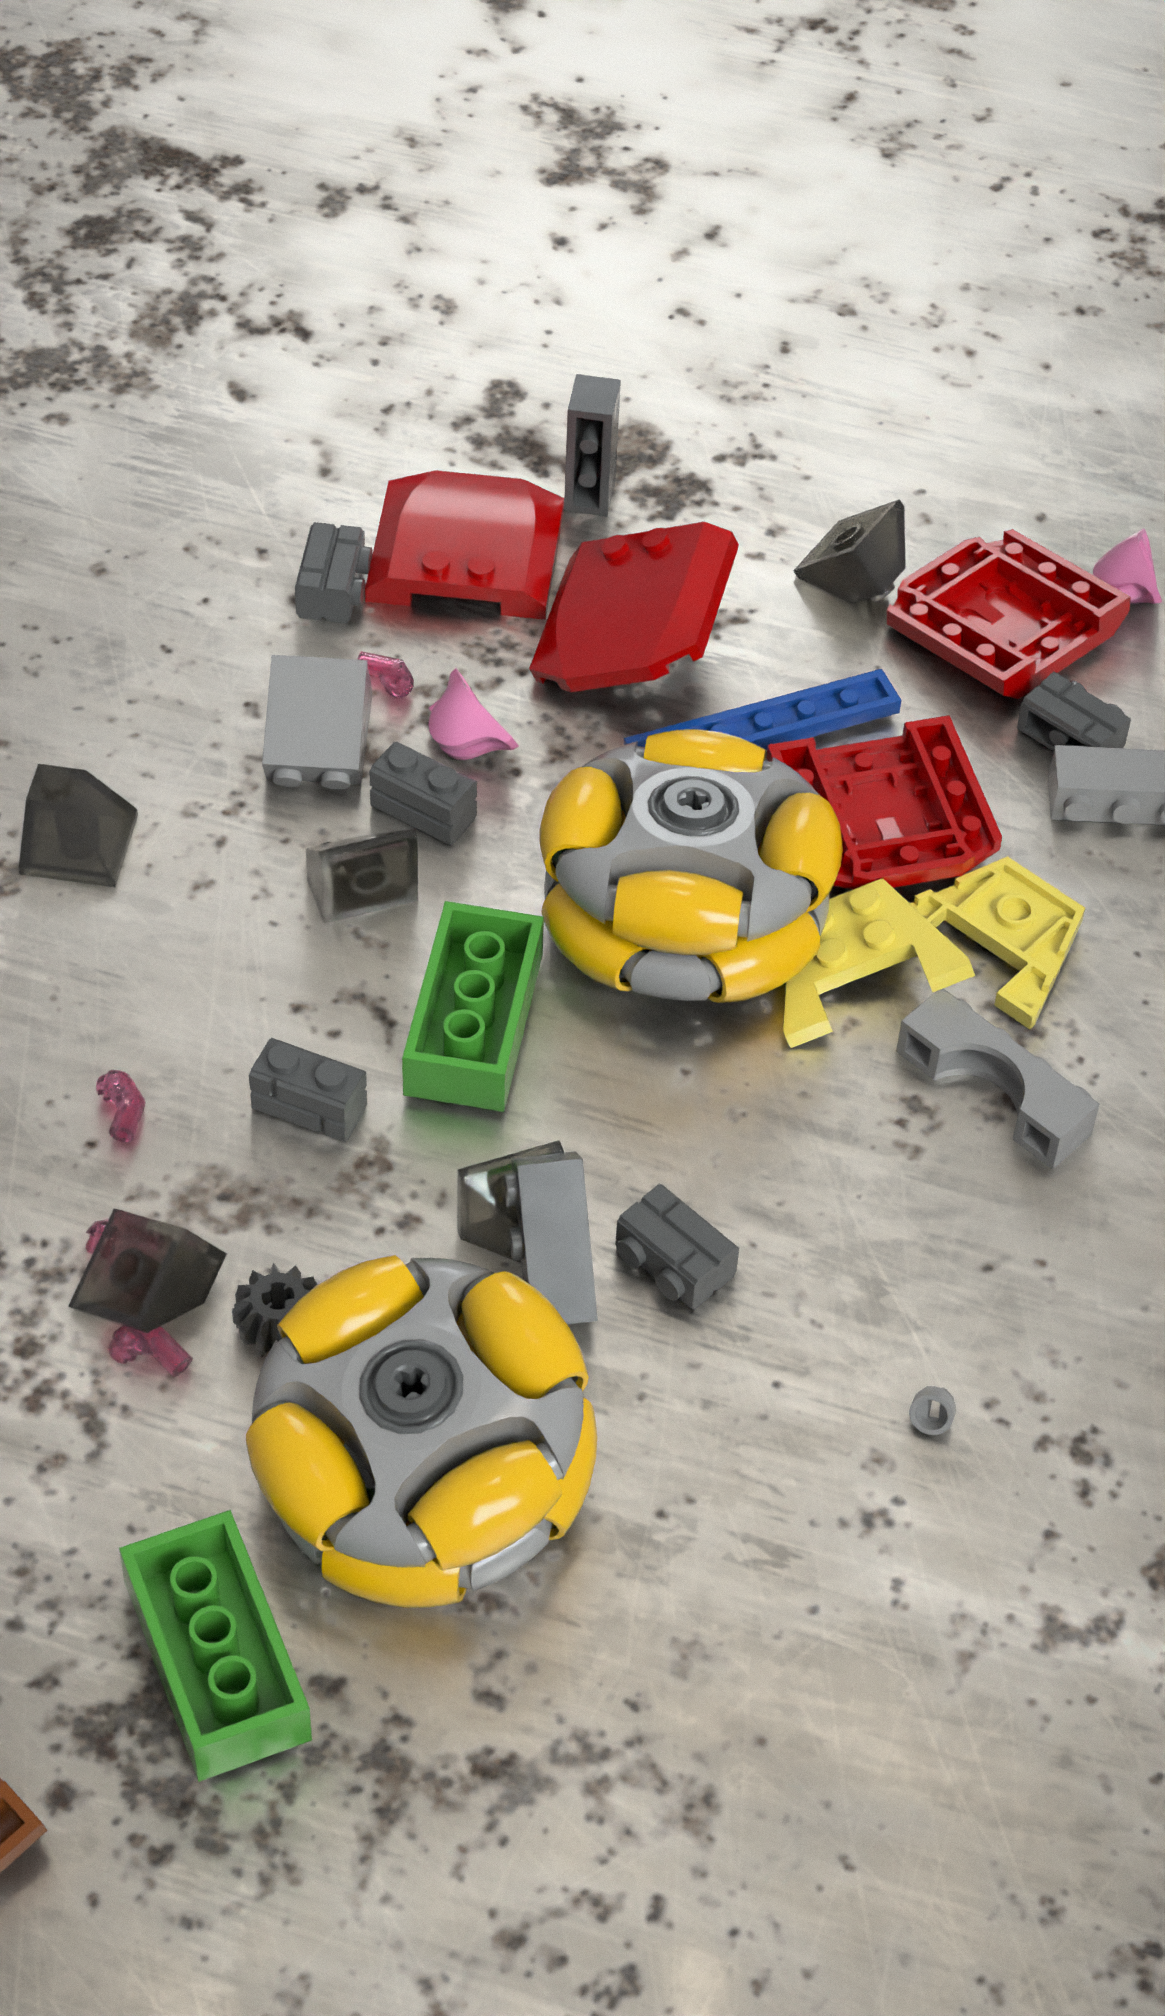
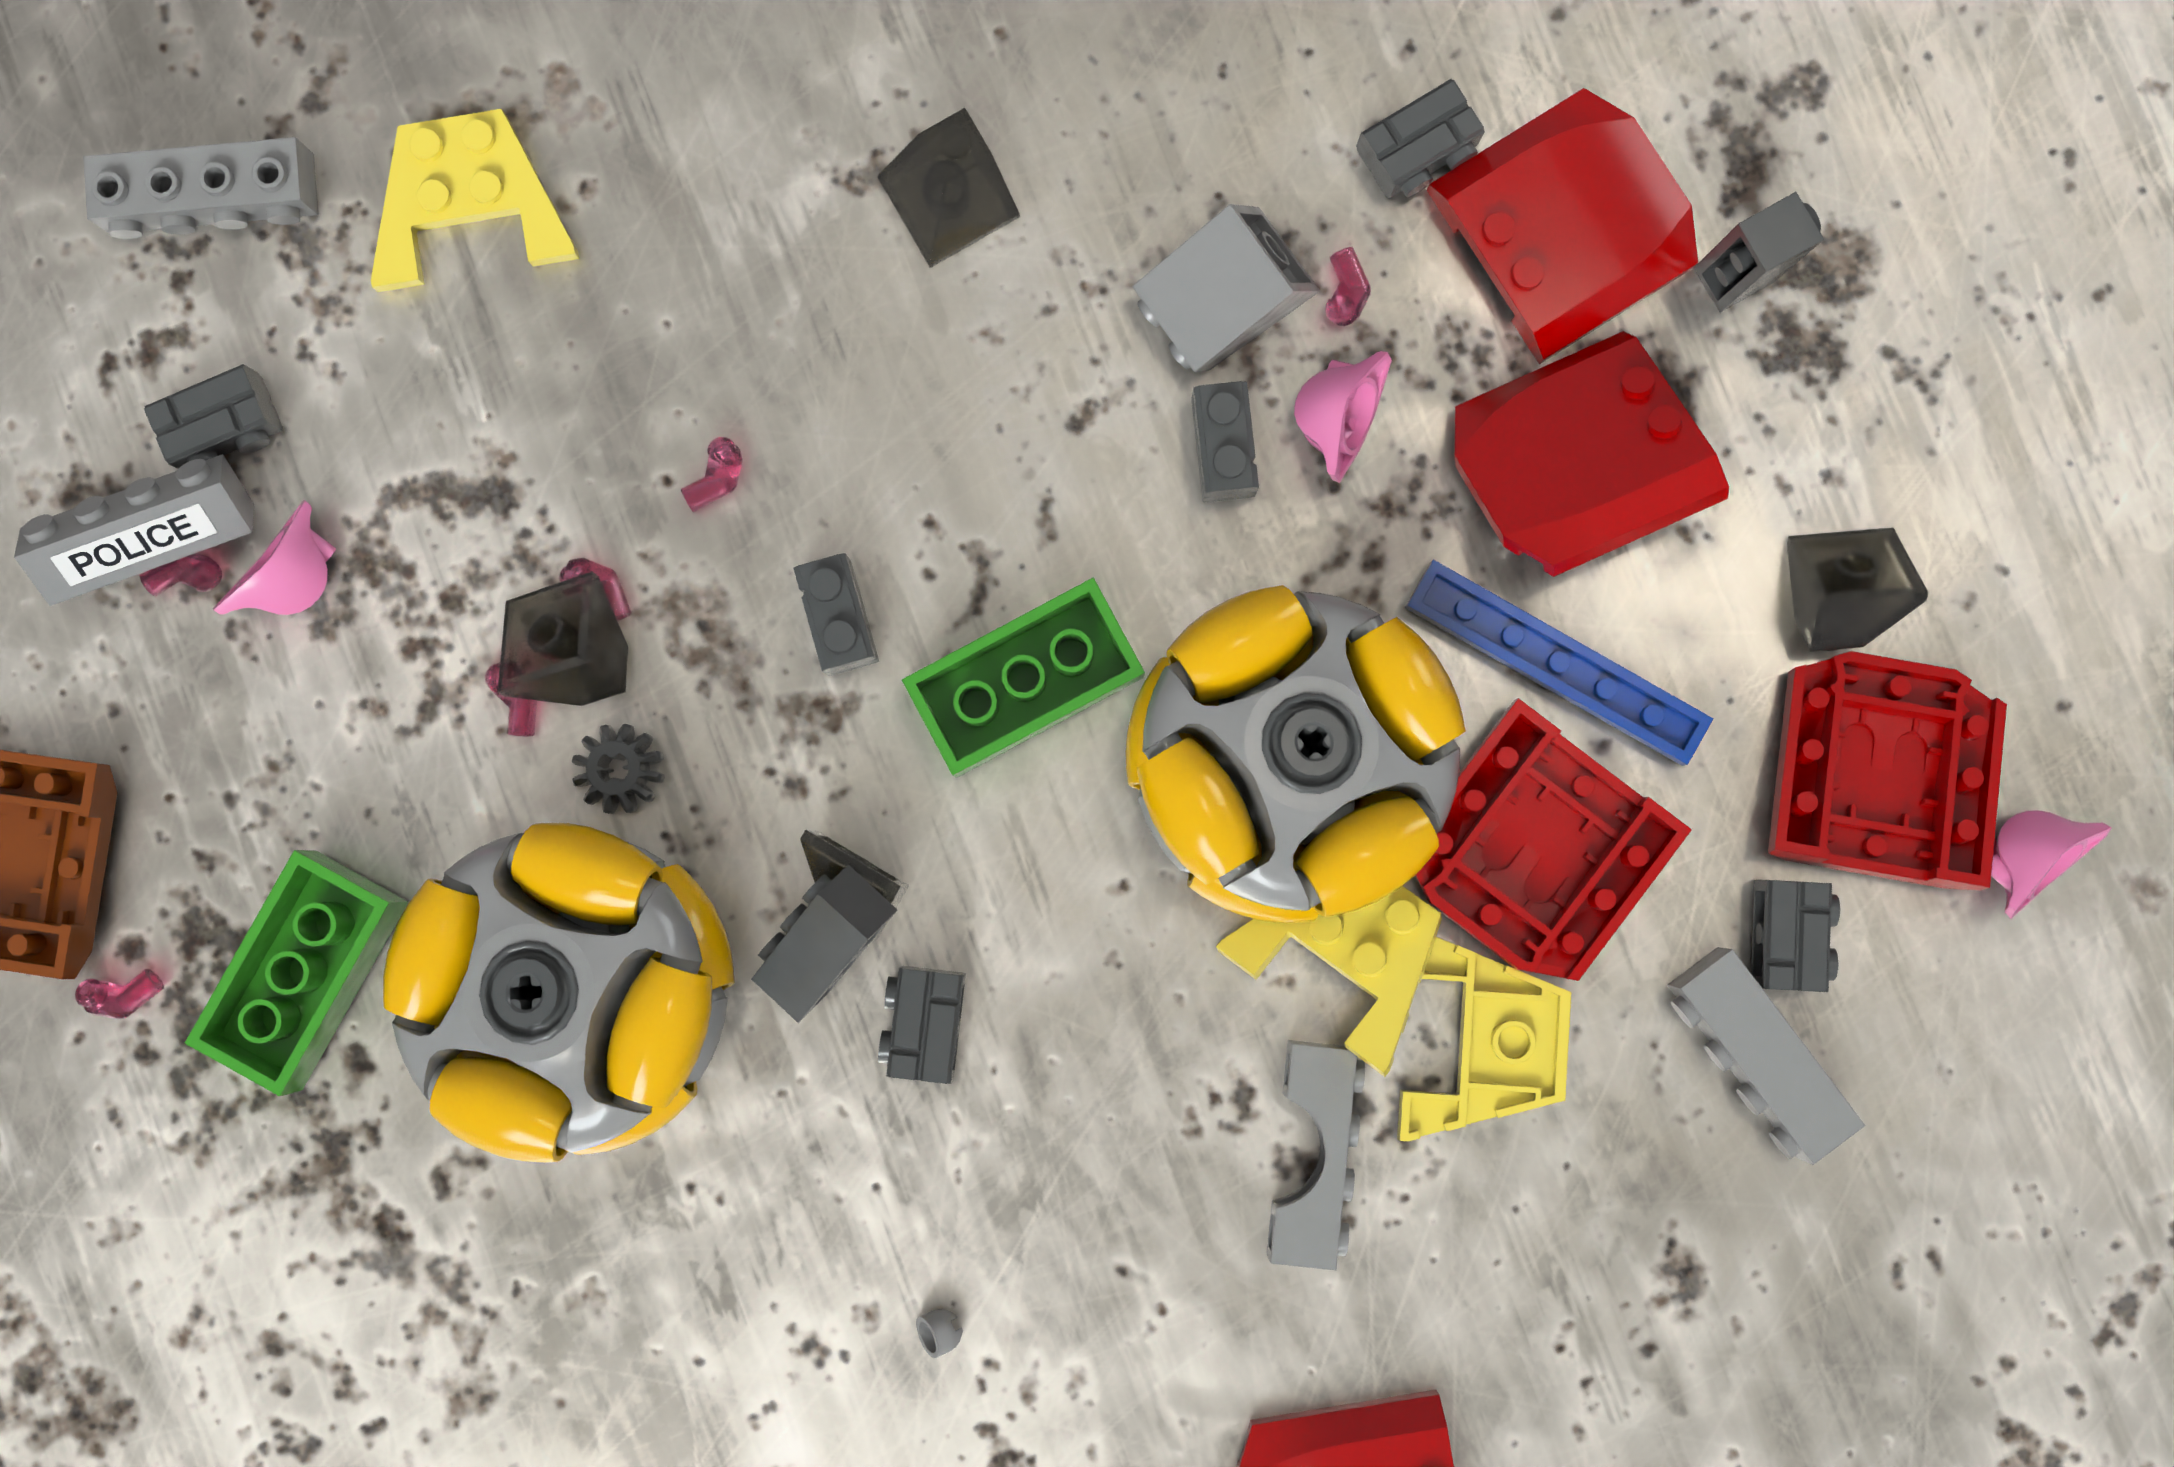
camera: 55 degrees right, 35 degrees up
clear smoke slope [306,829,418,923] -> none
none -> clear pink arm [75,969,164,1019]

